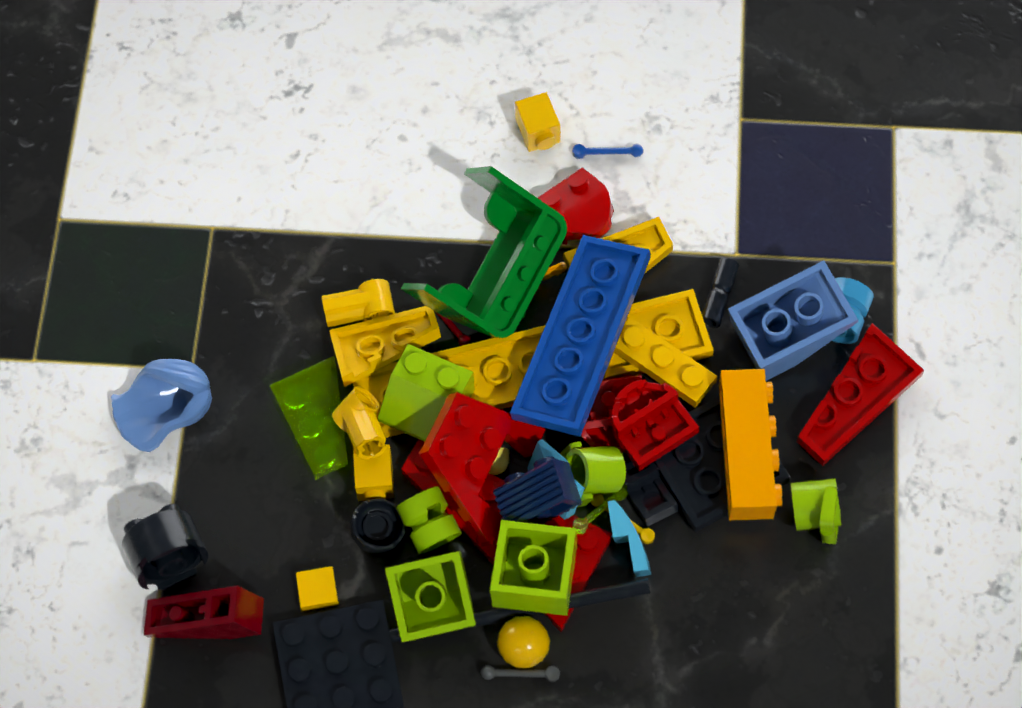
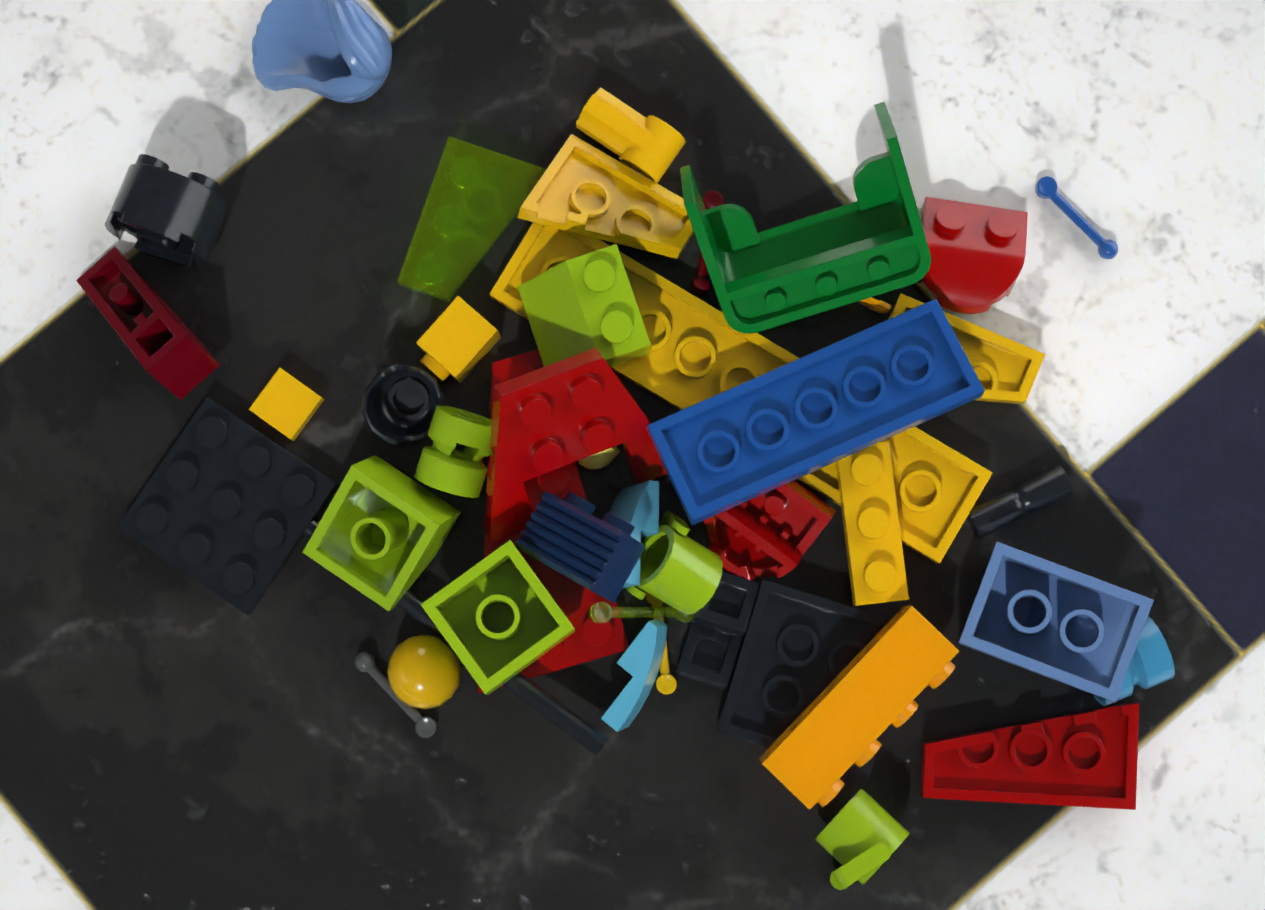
camera: 40 degrees right, 20 degrees up
yellow piece [332,386,387,460] -> none
yellow brick [515,92,561,152] -> none
red slope [612,379,699,471] -> none

